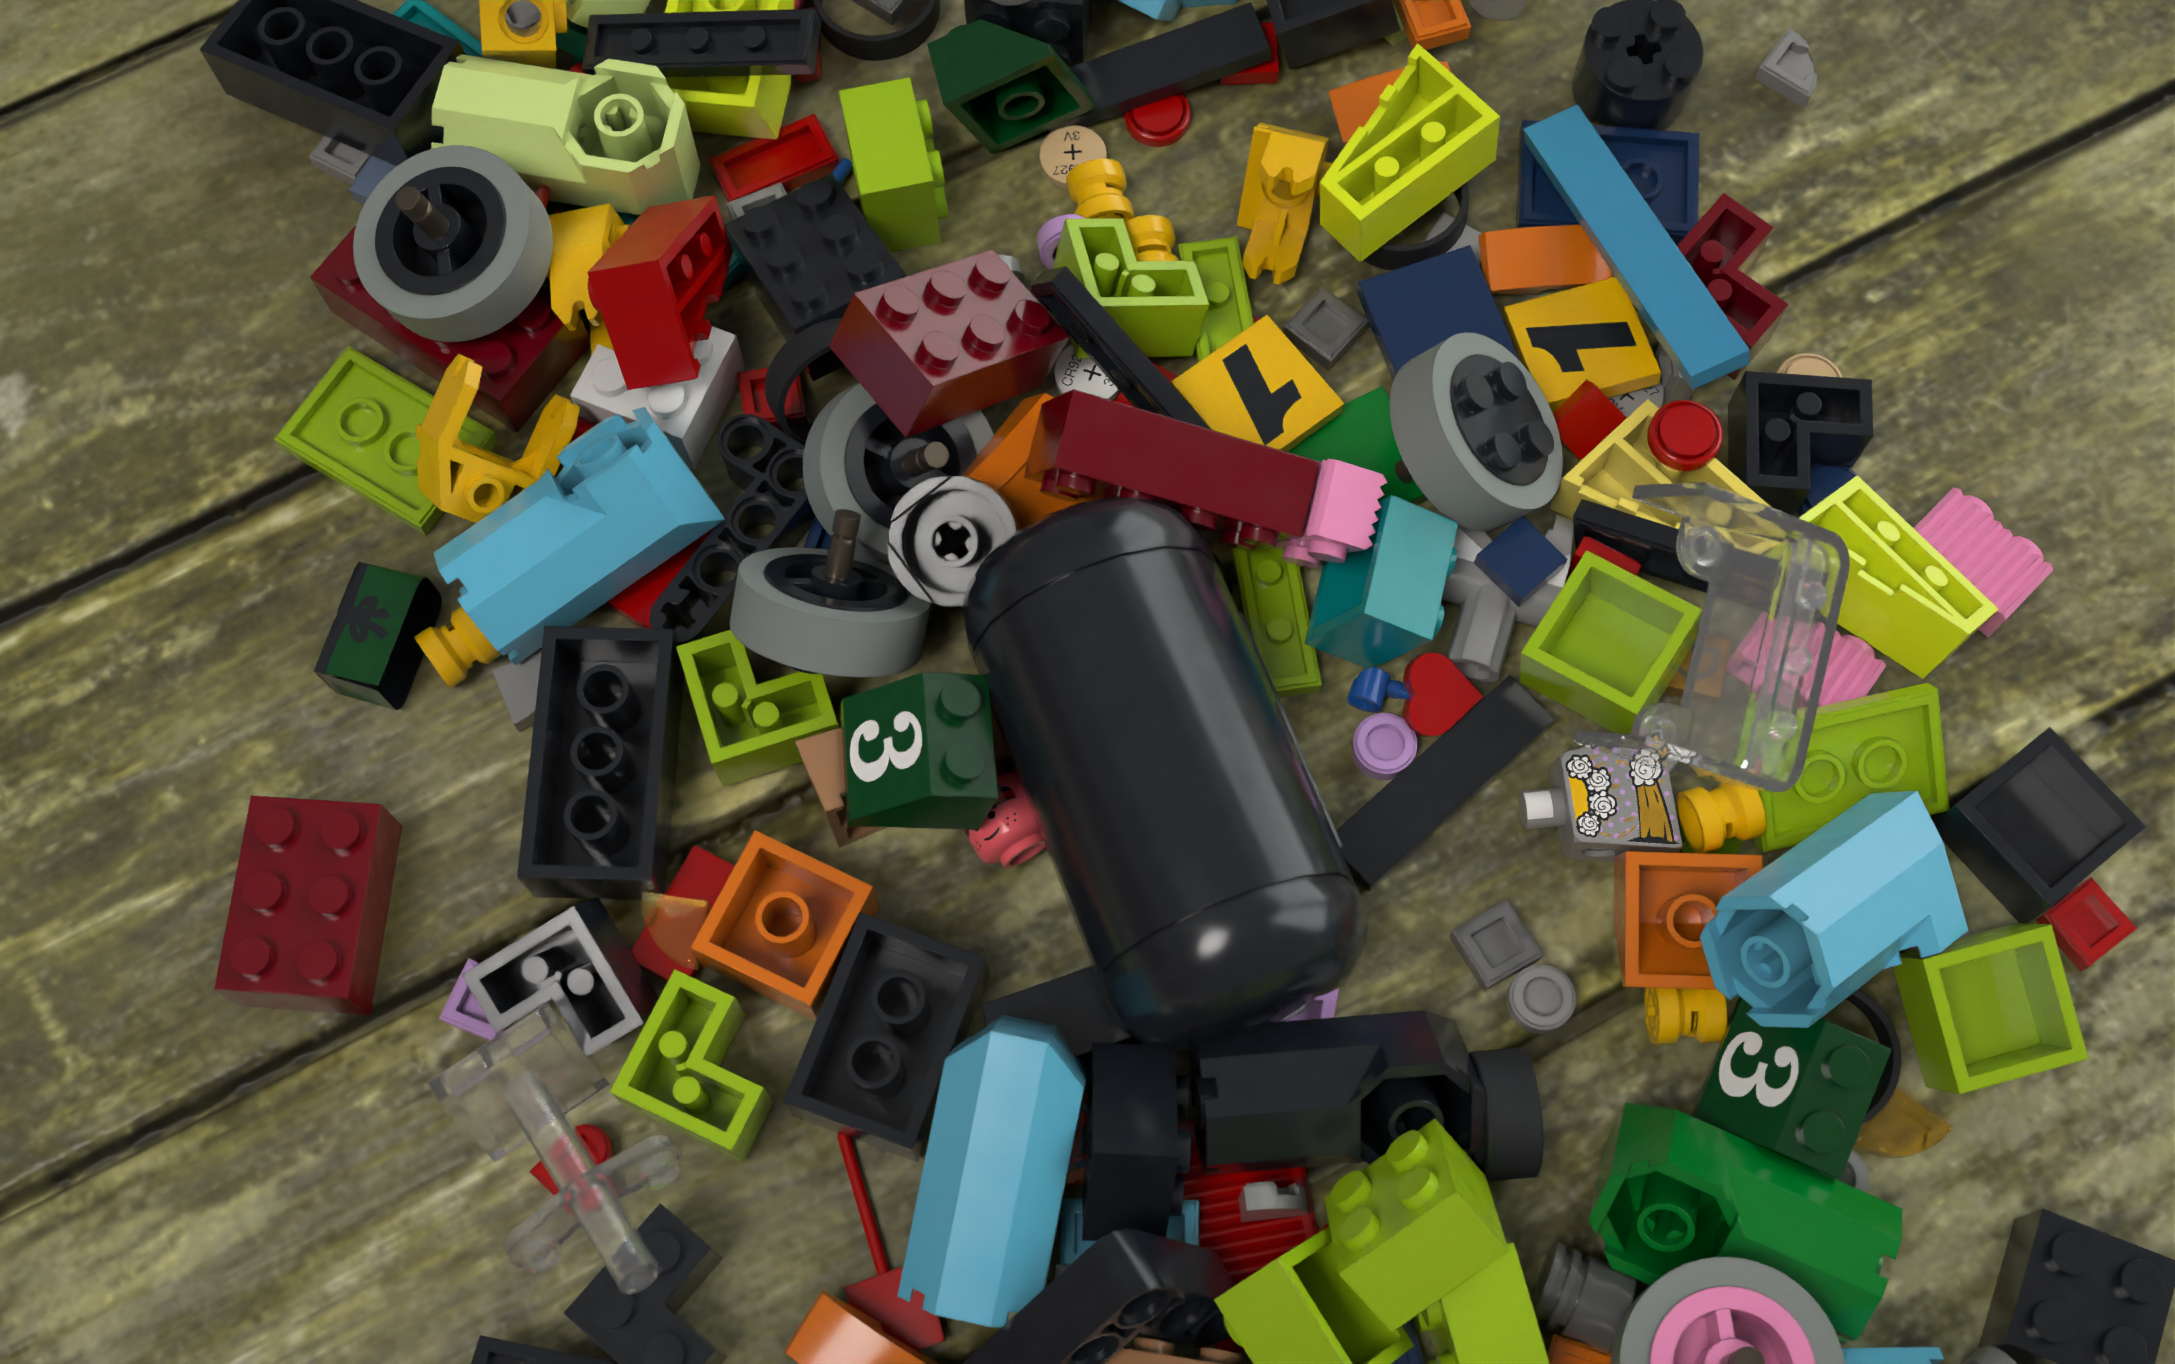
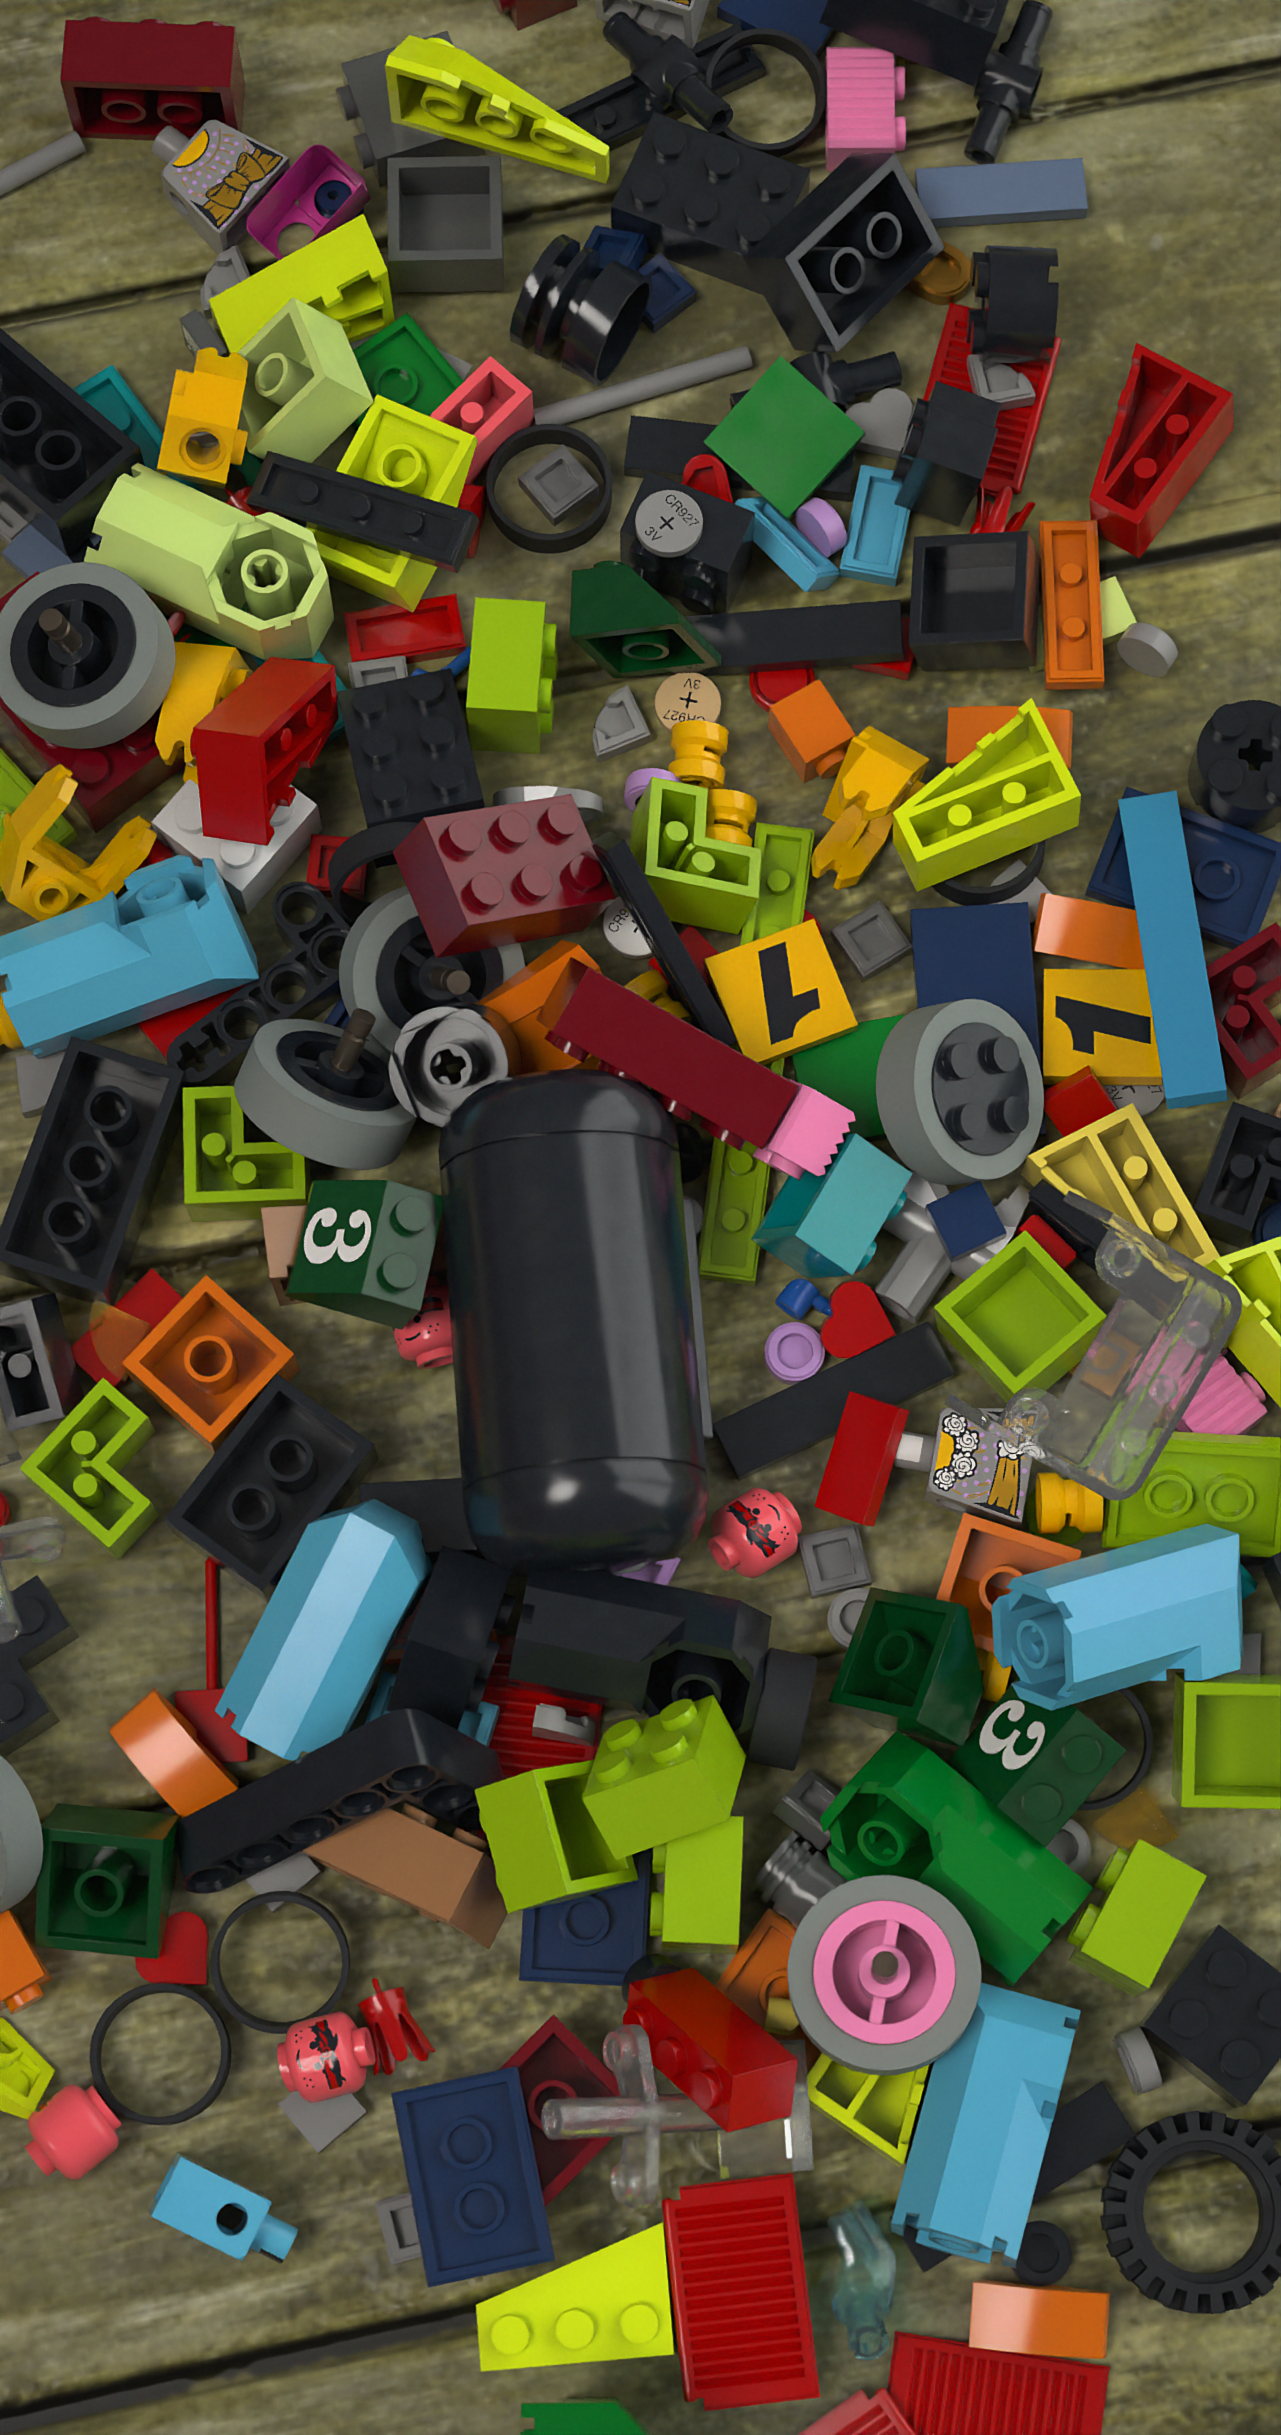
camera: 15 degrees right, 5 degrees up
red piece [1647,400,1723,471] -> none
none -> light grey tile [593,685,651,763]
none -> coral head [708,1487,802,1579]
none -> orange brick [768,679,856,783]
none -> flat silver tile [773,1769,839,1851]
none -> red tile [814,1391,910,1527]
none -> dark green slope [828,1587,984,1747]
none -> lime piece [1065,1839,1207,1997]

